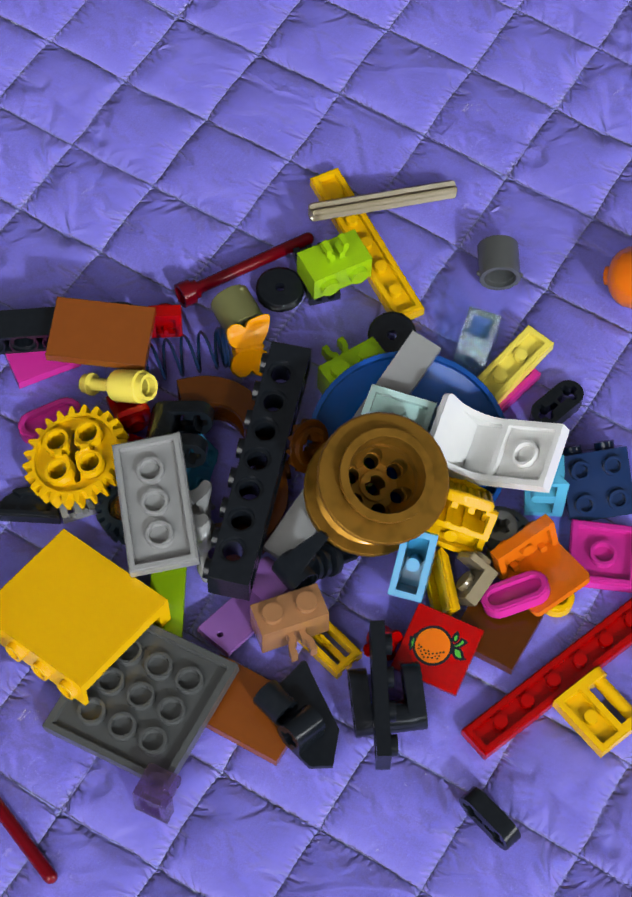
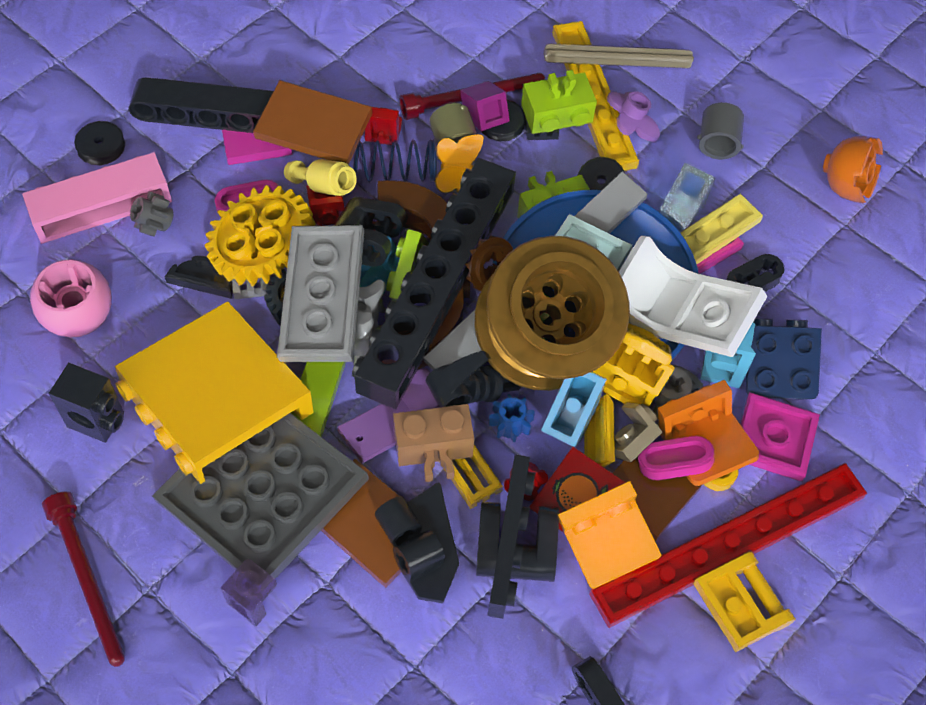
camera: 10 degrees right, 0 degrees up
none -> lime wing [386,229,429,300]
none -> magenta panel [460,81,510,131]
none -> blue gear [488,394,535,442]
none -> light orange bracket [558,481,661,589]
none -> medium lavender animal [606,91,660,142]

